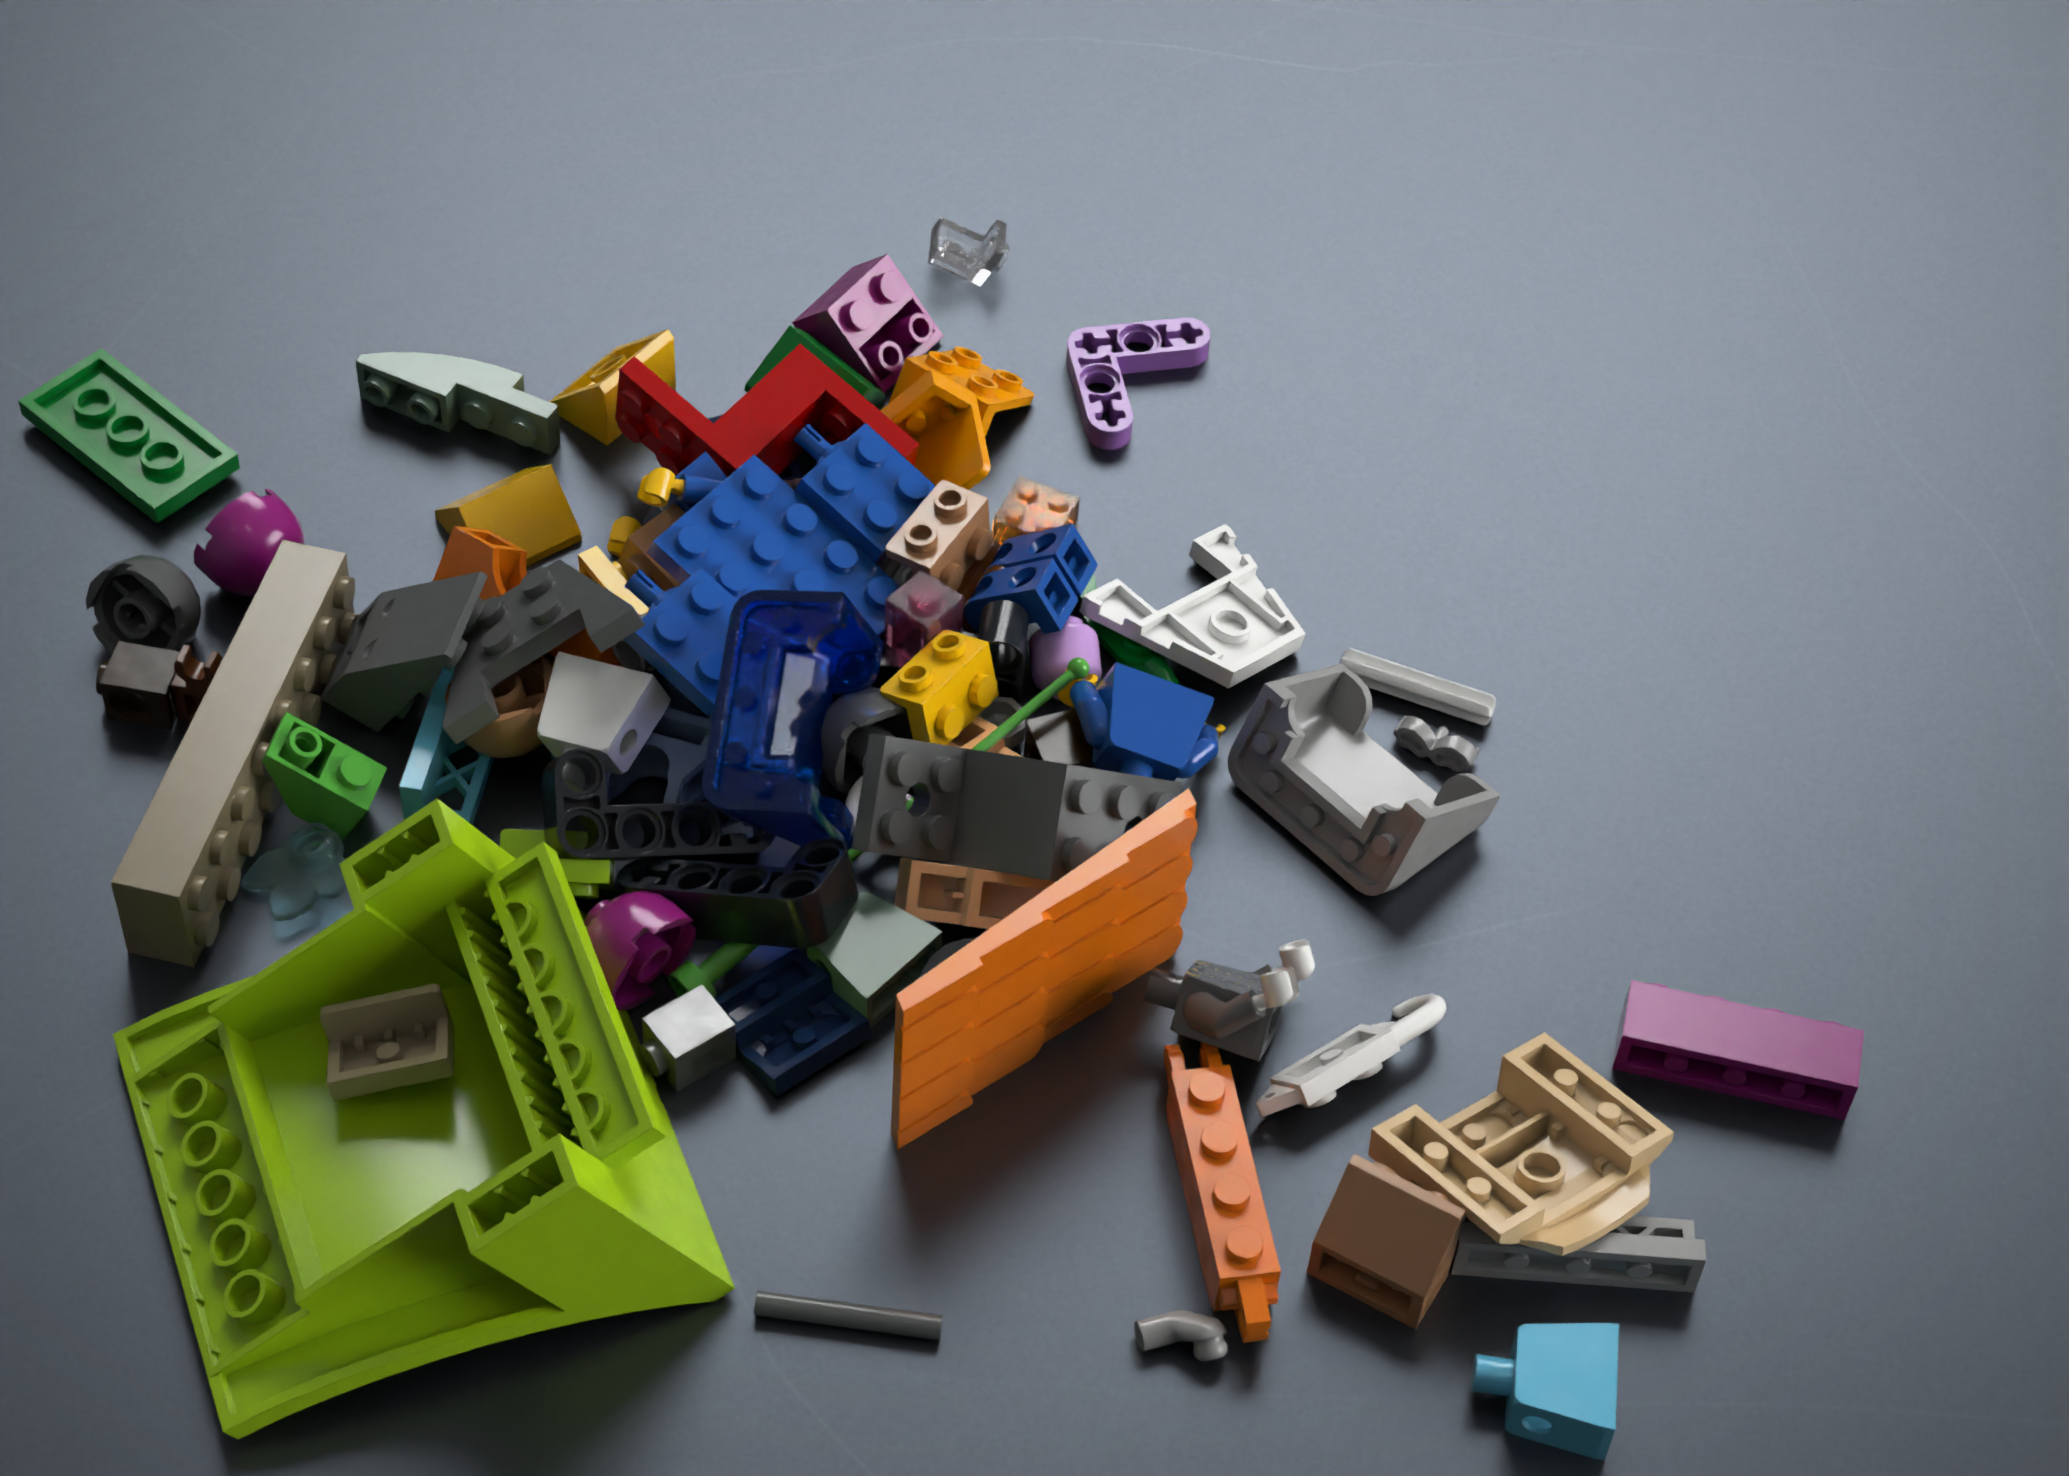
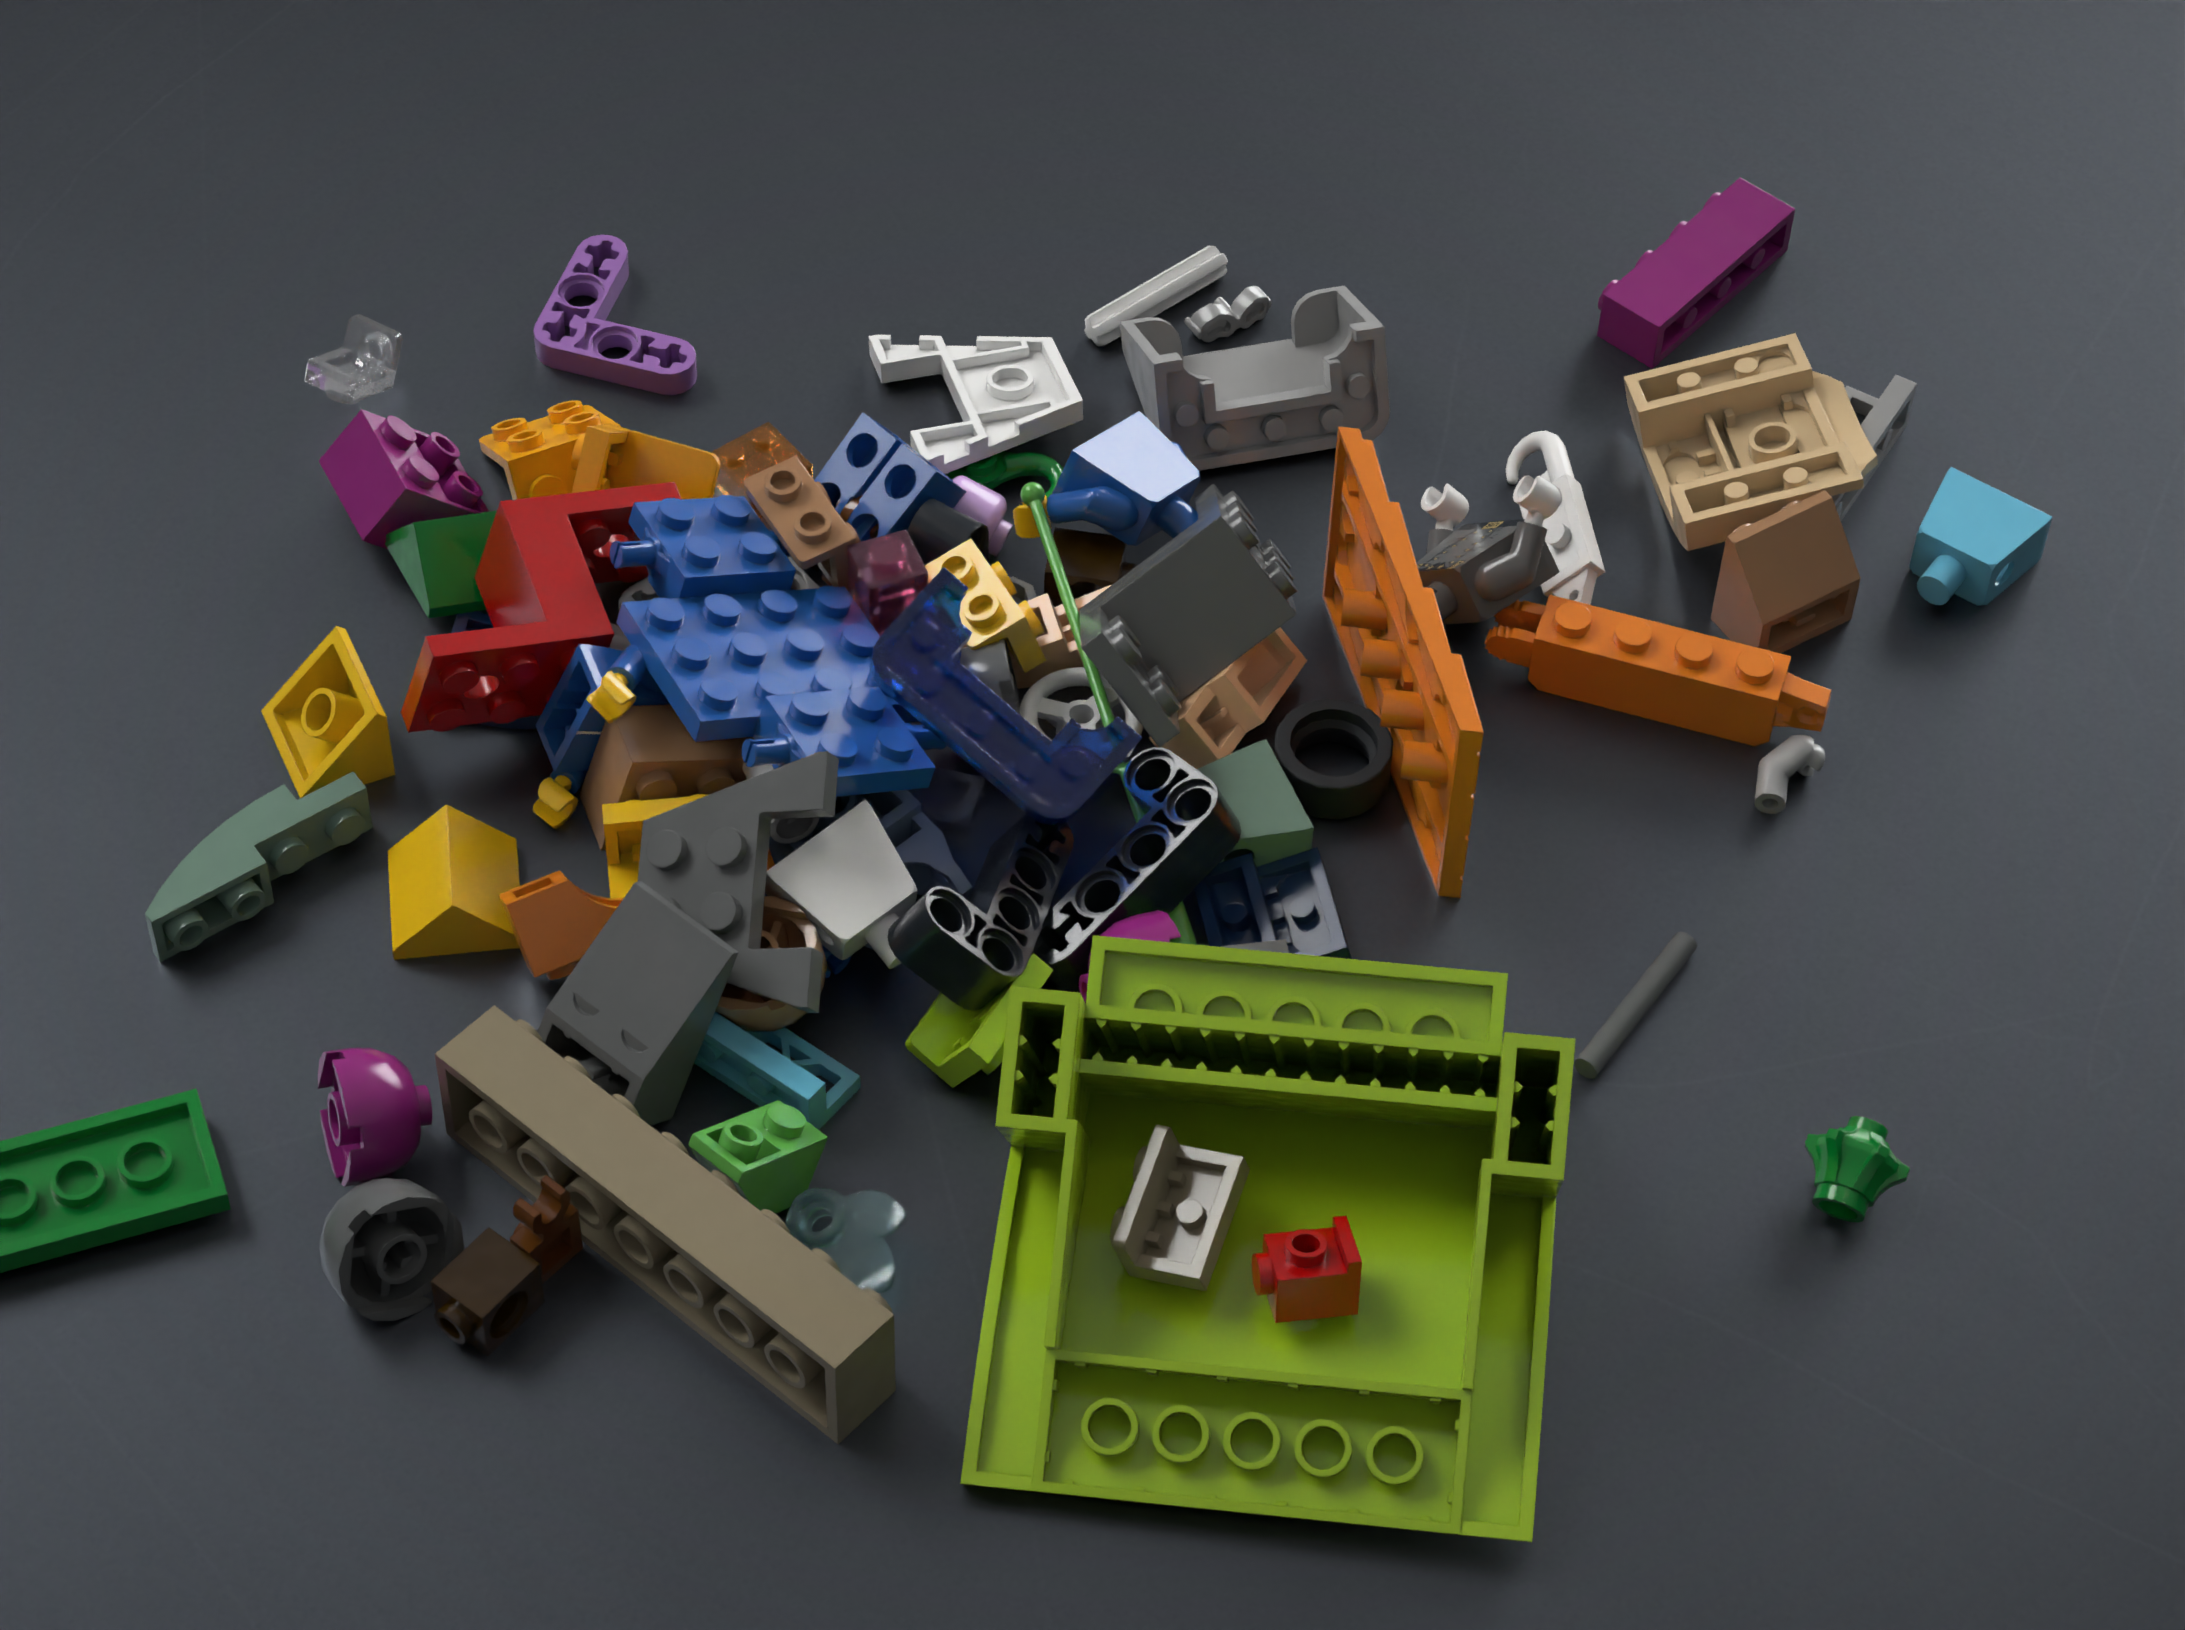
camera: 60 degrees left, 0 degrees up
none -> red brick [1252,1215,1362,1323]

